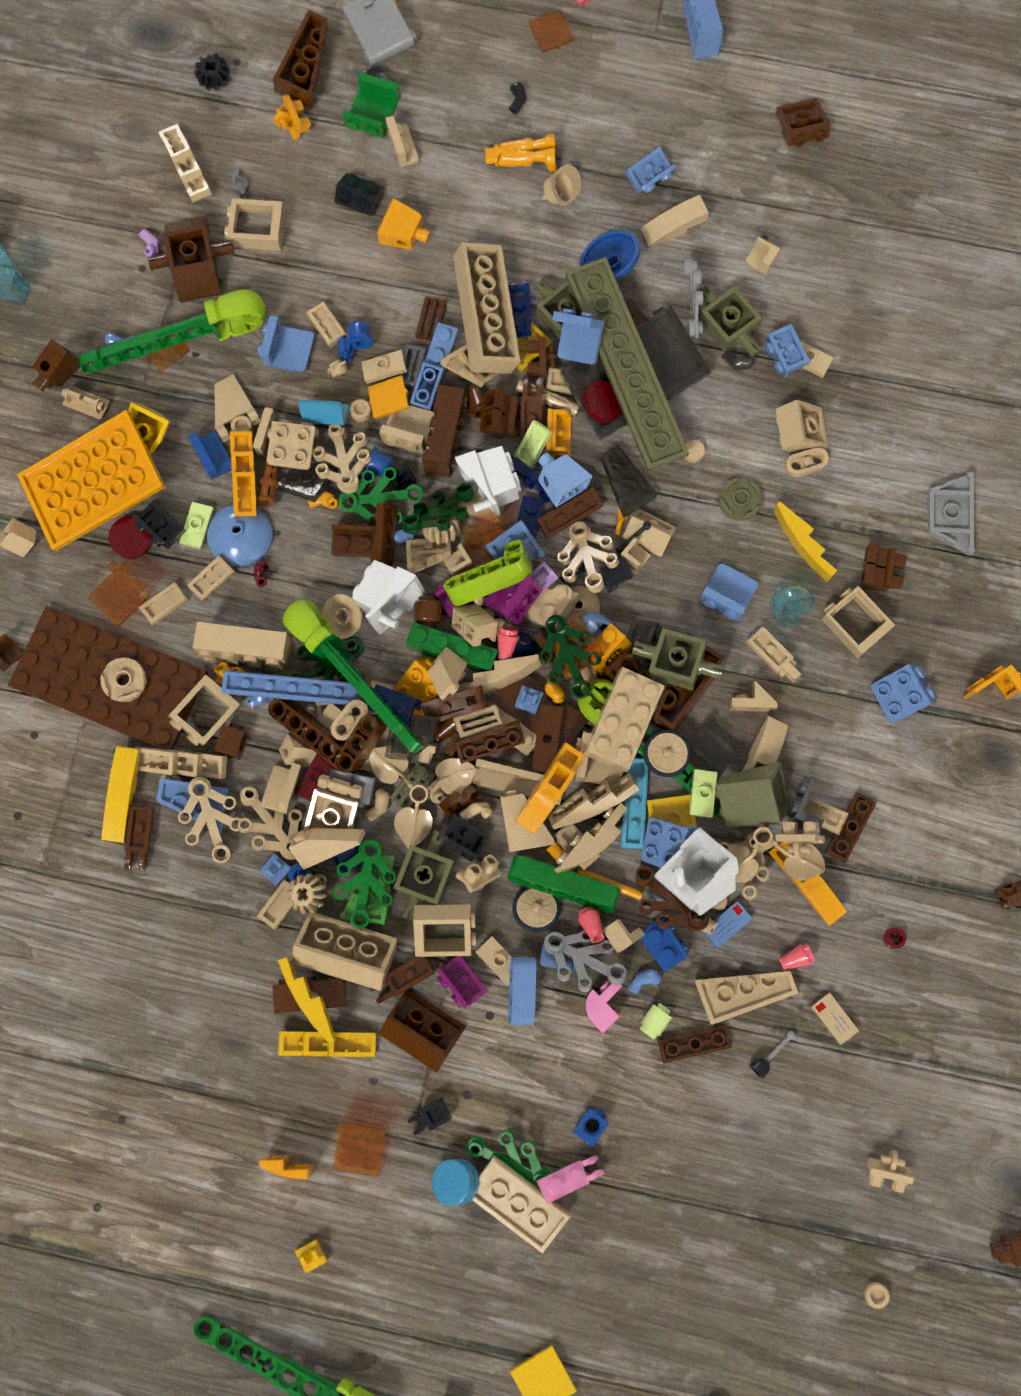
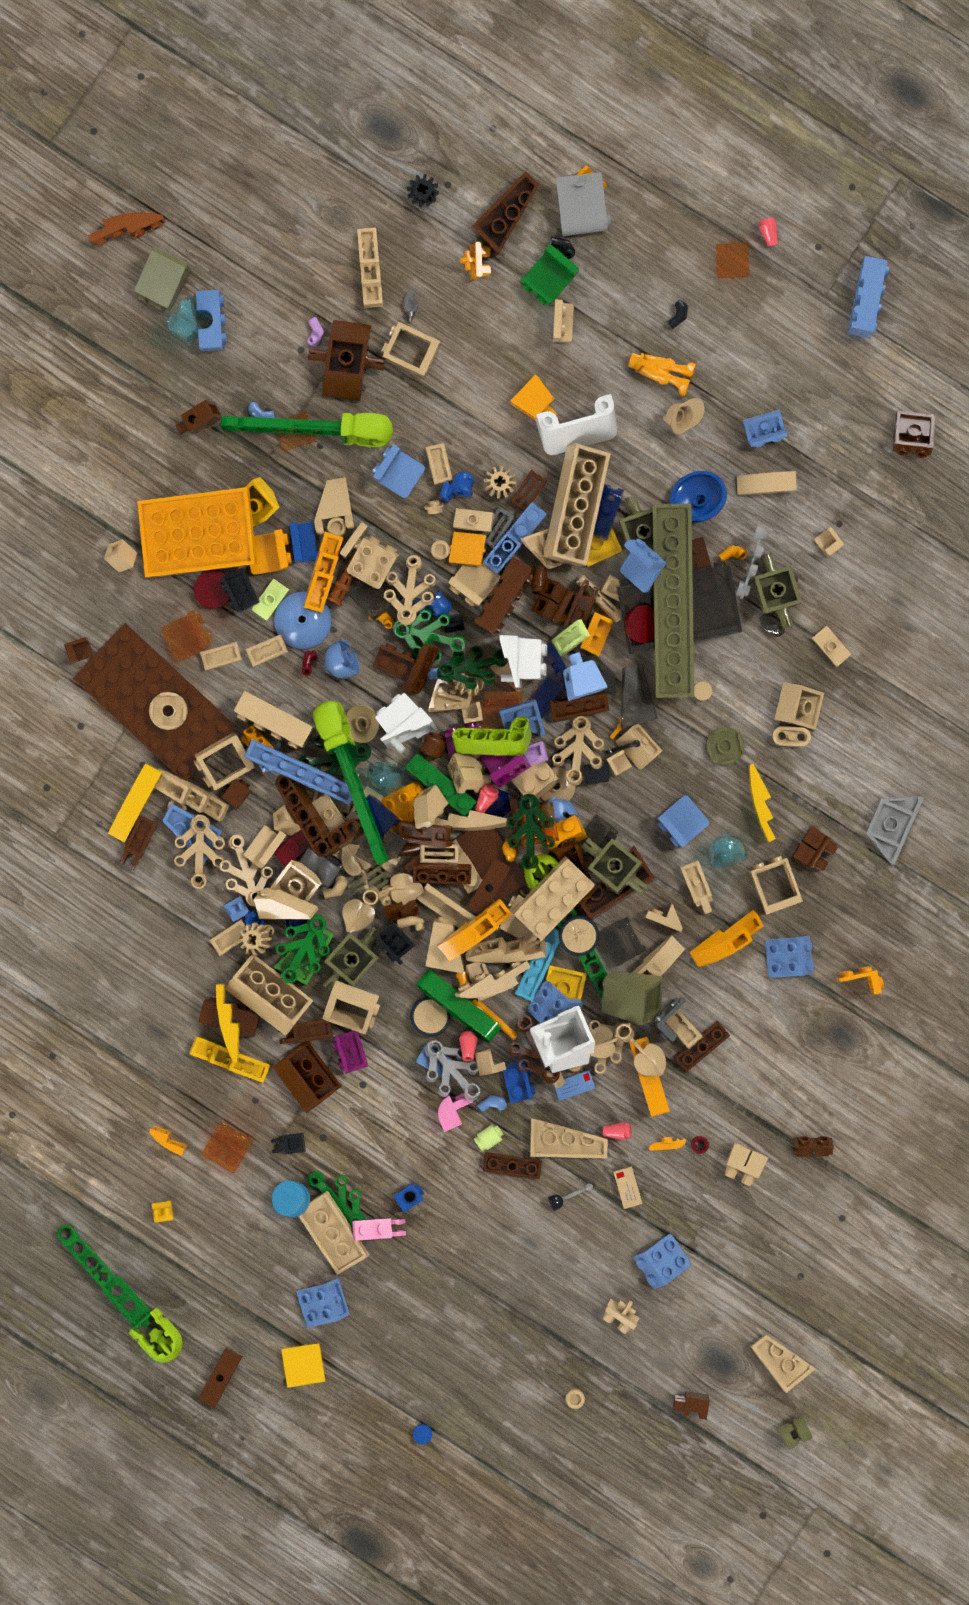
camera: 20 degrees right, 10 degrees up
tan hinge [62,386,110,420] -> none
dark azure panel [298,399,350,425] -> none
tan axle [318,775,363,799] -> none
tan plate [330,700,368,741] -> none
black bracket [335,173,385,216] -> none
tan hips [456,854,502,893] -> none
tan plate [476,936,511,986] -> none
medium blue beam [508,957,536,1025] -> none
medium blue tile [515,685,543,715] -> none
reddish brown hips [526,337,562,378] -> none
yellowish green plate [689,769,717,818] -> none
medium blue bracket [765,324,810,379] -> none
tan hips [776,822,825,860] -> none
none -> medium blue arch [196,290,227,352]
none -> light orange bracket [250,529,292,575]
none -> medium blue bracket [296,1278,350,1328]
none -> medium blue cylinder [324,639,360,679]
none -> clear light blue cylinder [367,762,406,795]
none -> tan gear [484,466,516,499]
none -> white windscreen [536,394,617,455]
none -> medium blue bracket [634,1234,690,1289]
none -> light orange piece [649,1137,686,1151]
none -> light orange slope [689,910,764,967]
none -> light orange arm [718,545,747,563]
none -> tan hips [724,1141,768,1187]

